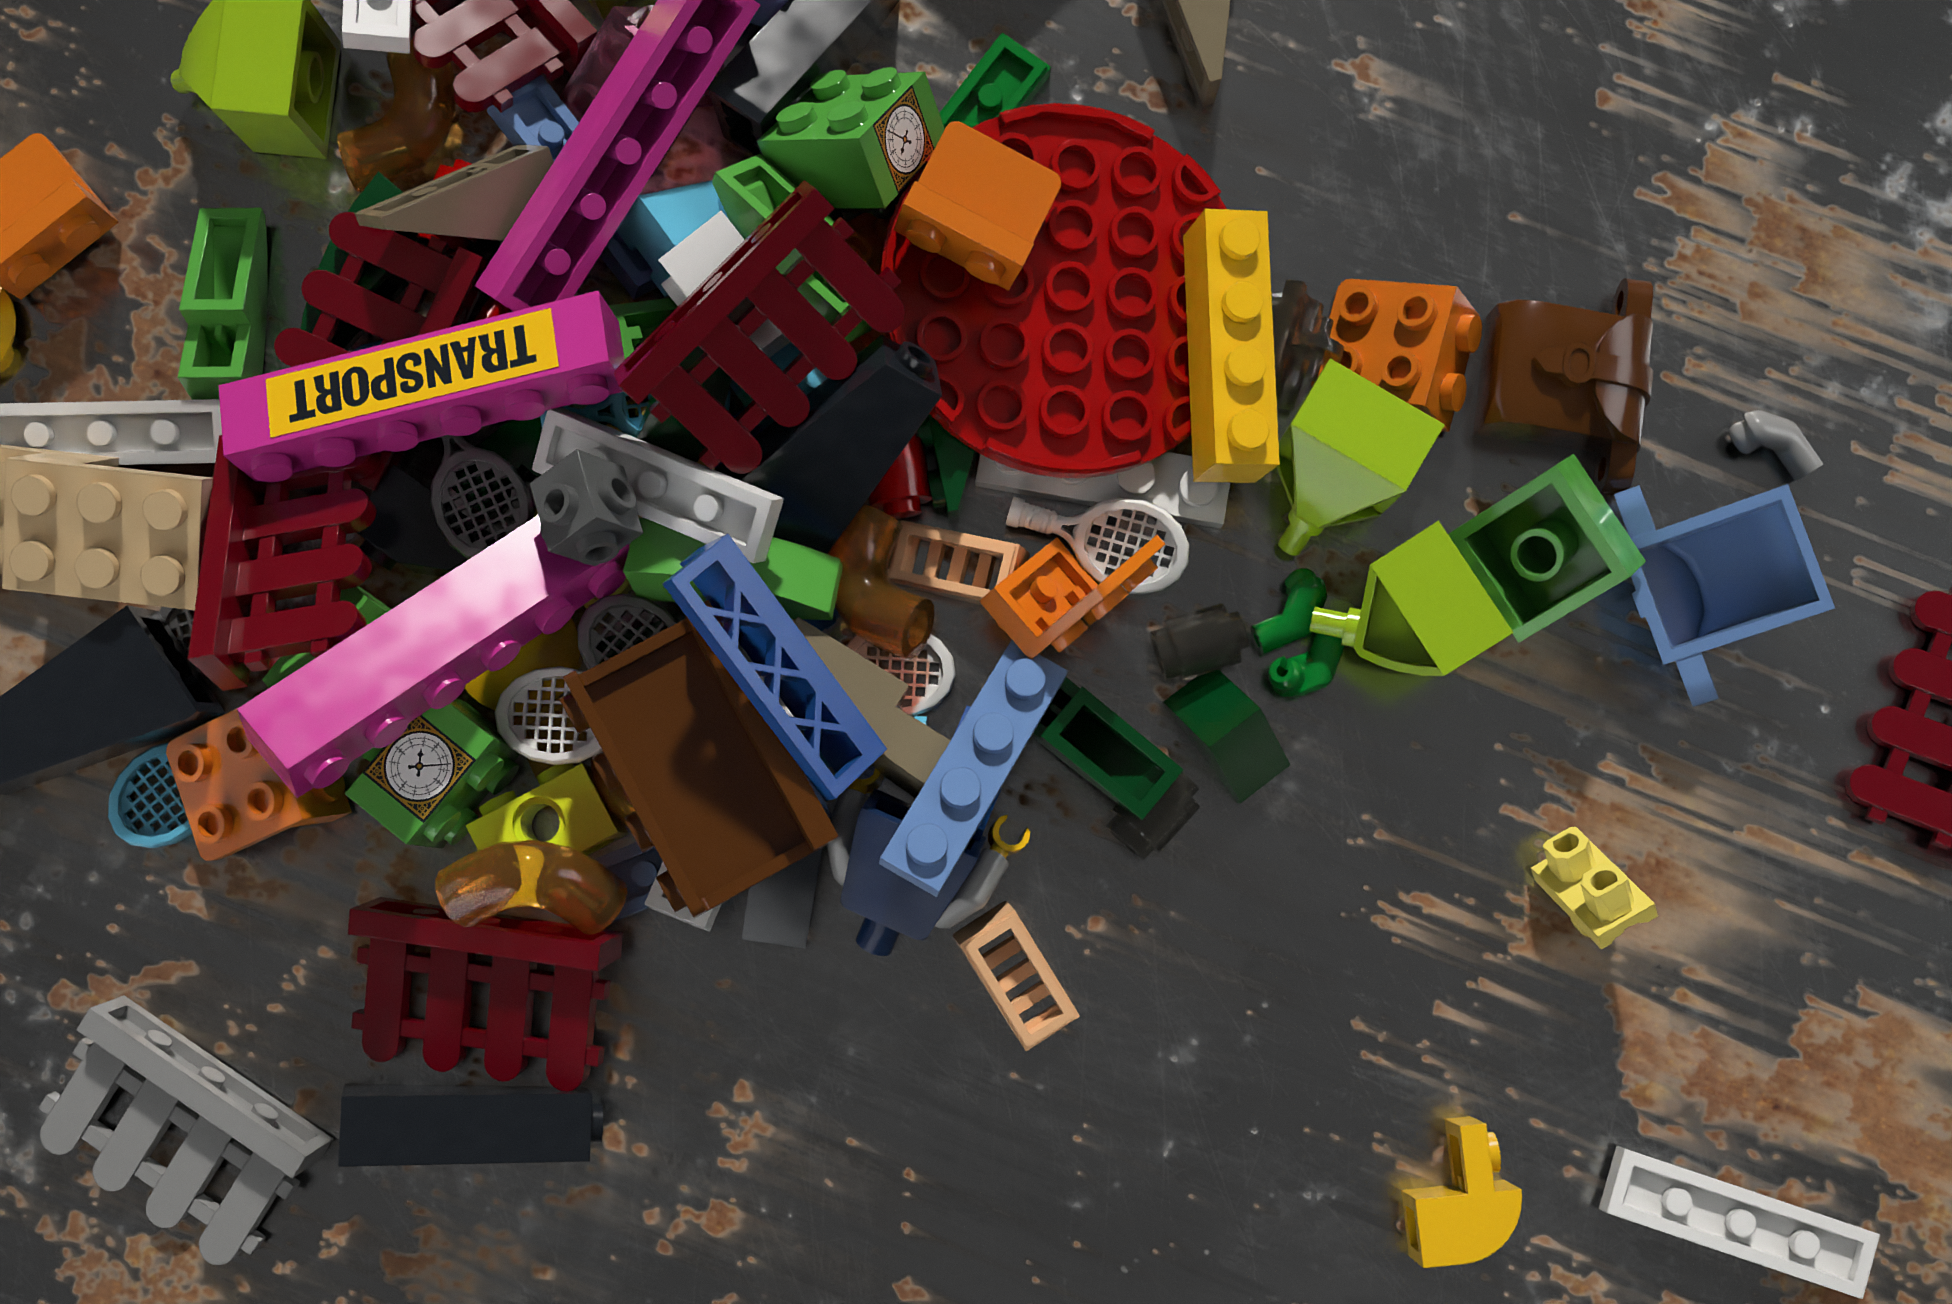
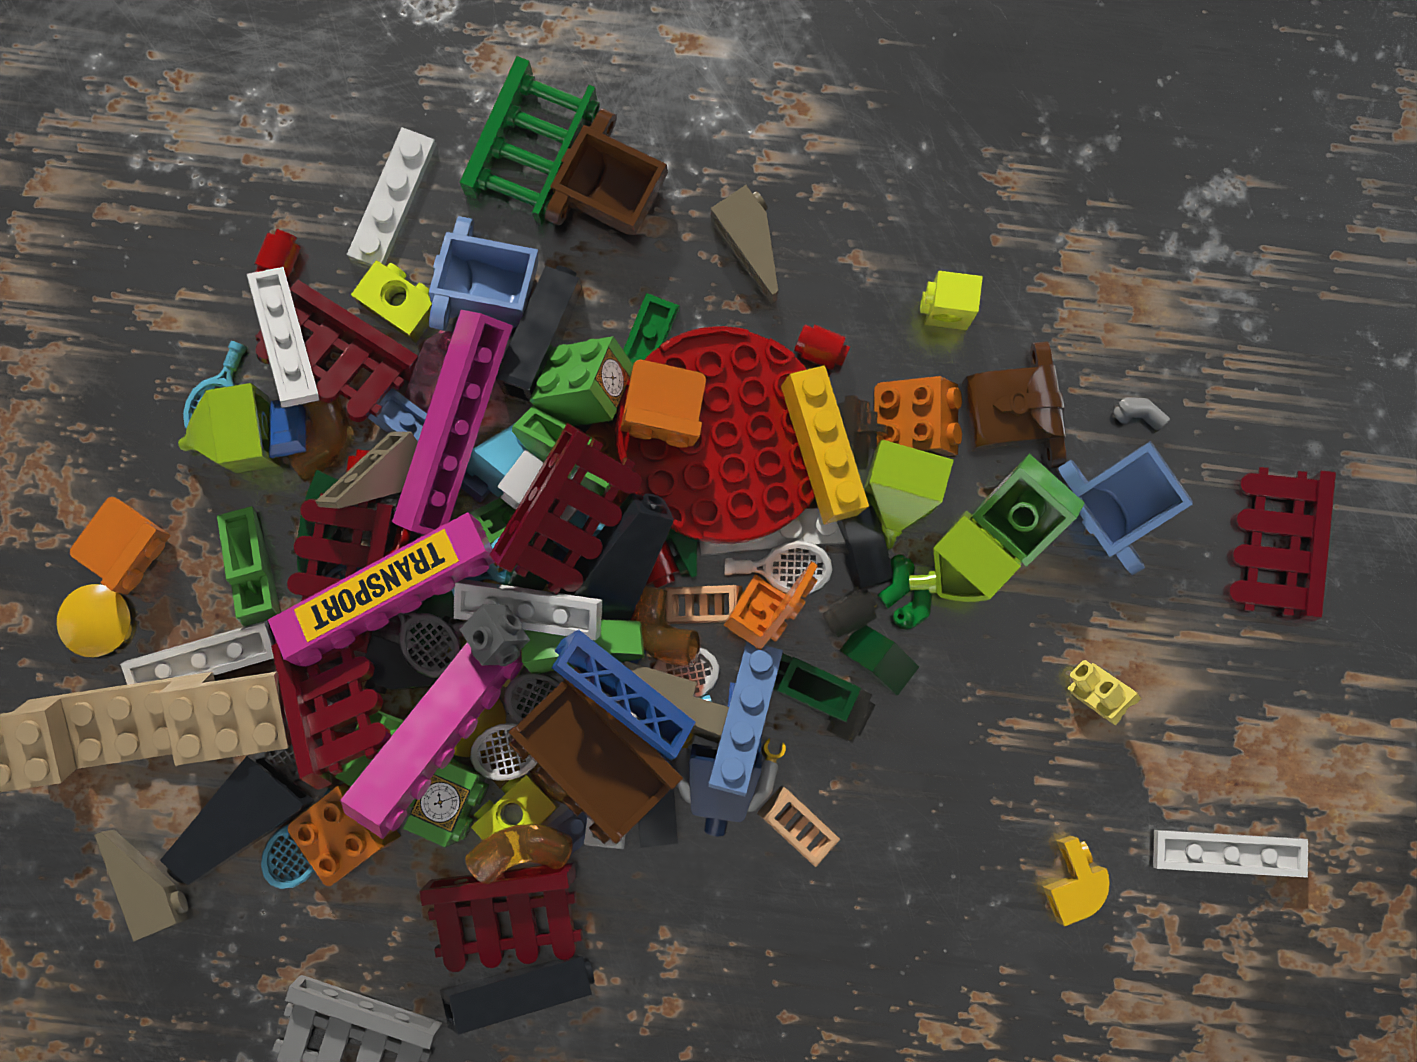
camera: 15 degrees left, 0 degrees up
none -> blue tile [269,400,306,458]
none -> red brick [794,324,850,371]
none -> black slope [837,505,893,591]
none -> neon yellow brick [920,271,983,330]

